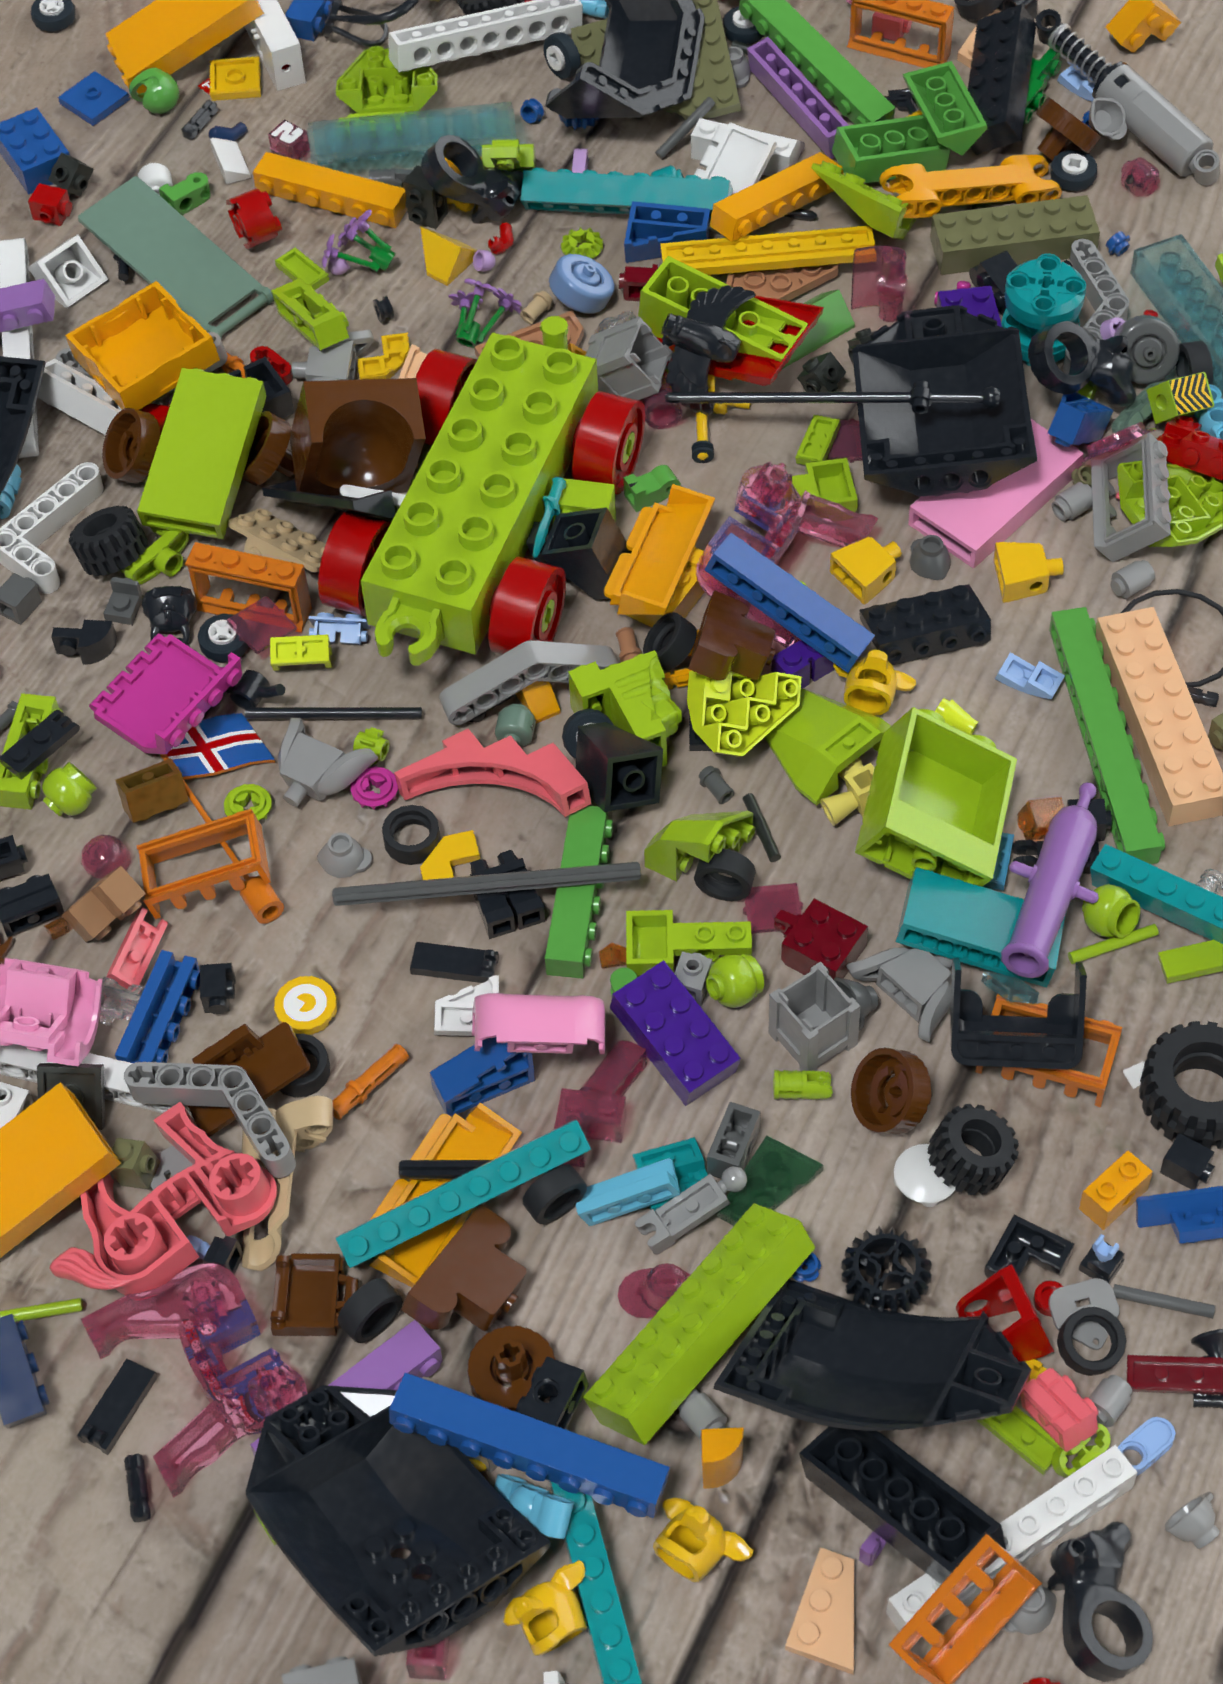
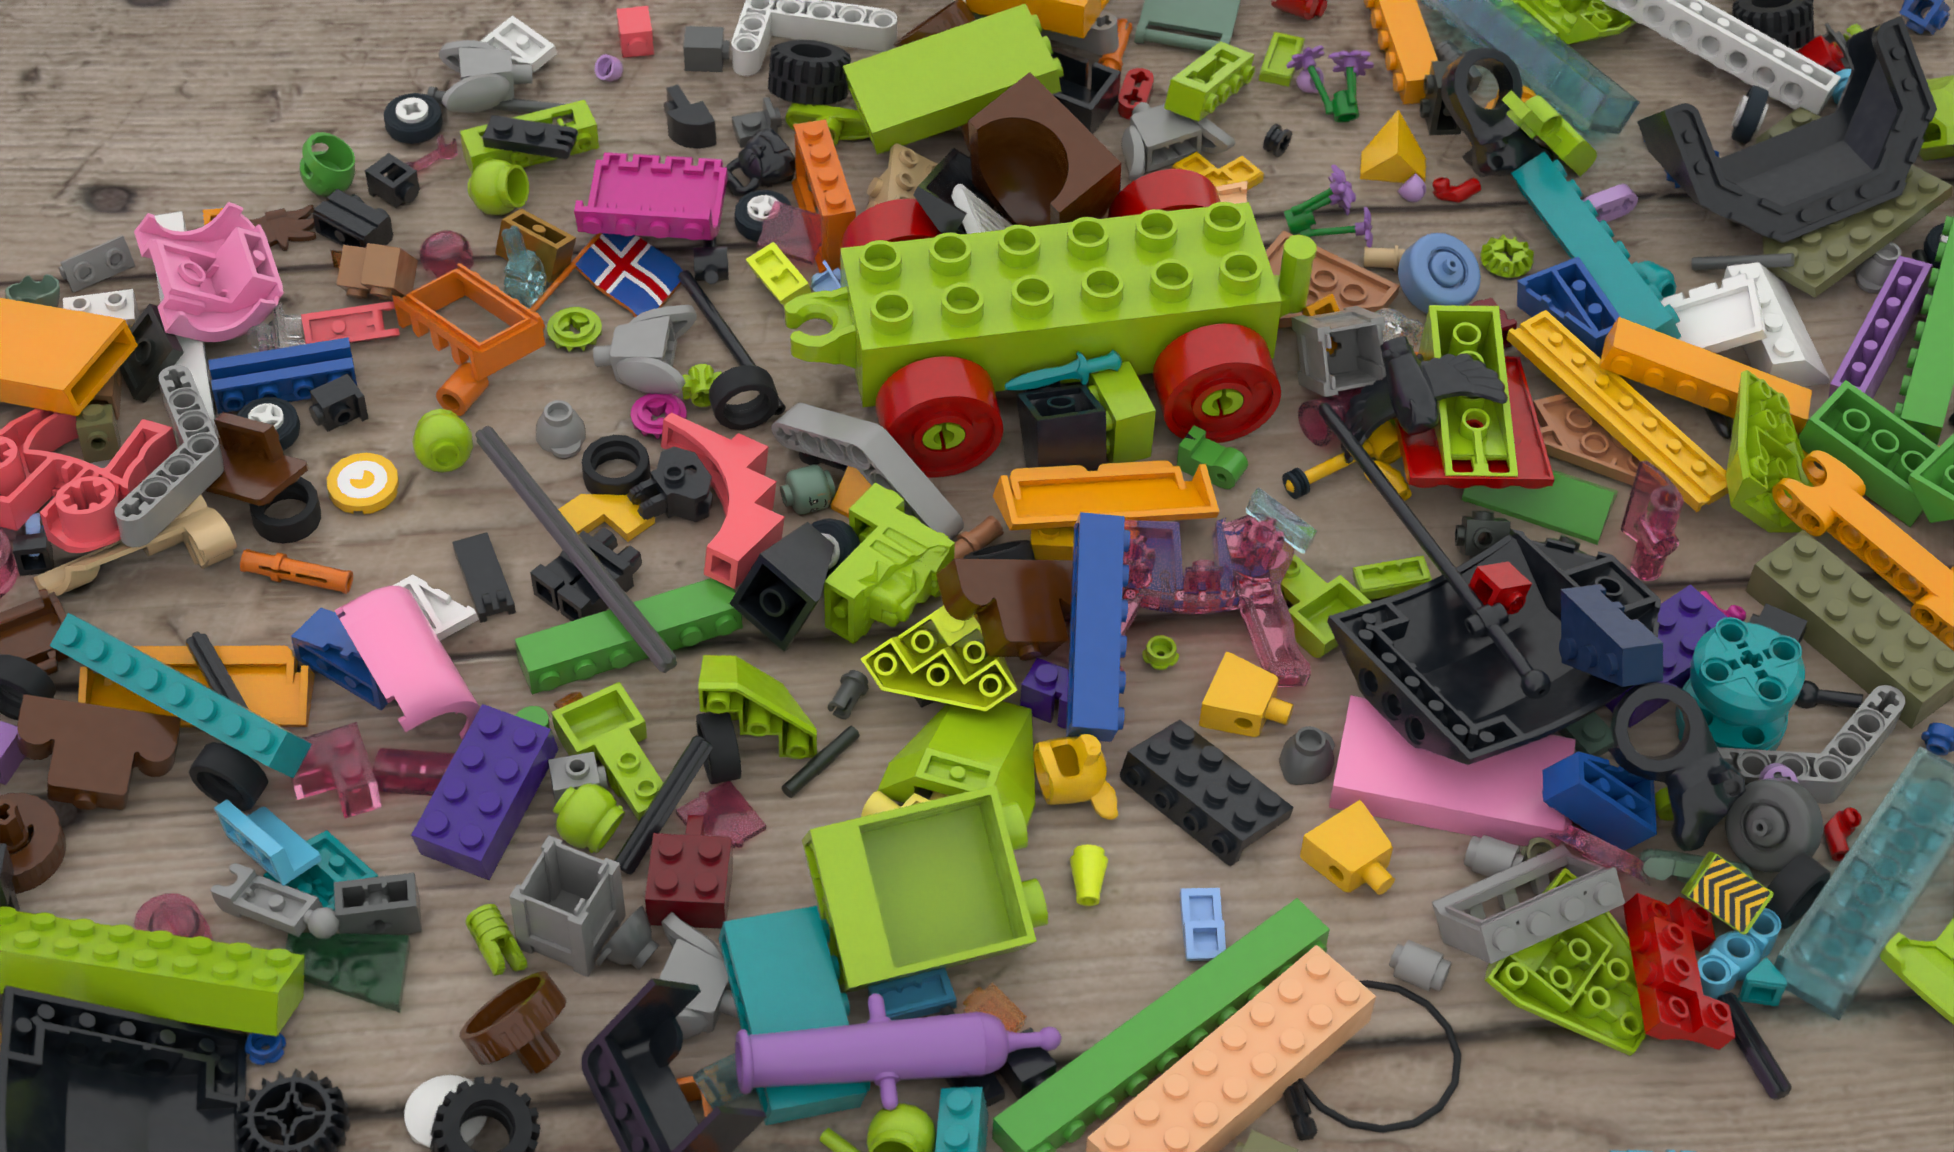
camera: 55 degrees right, 5 degrees down
none -> black wheel [237,397,300,451]
none -> lime piece [412,409,473,473]
none -> clear light blue piece [502,226,547,308]
none -> black axle [614,735,713,875]
none -> black hinge [627,447,713,522]
none -> black tyre [709,365,779,430]
none -> clear light blue tile [1245,487,1317,554]
none -> red brick [1469,561,1532,615]
none -> dark blue wedge [1559,584,1663,687]

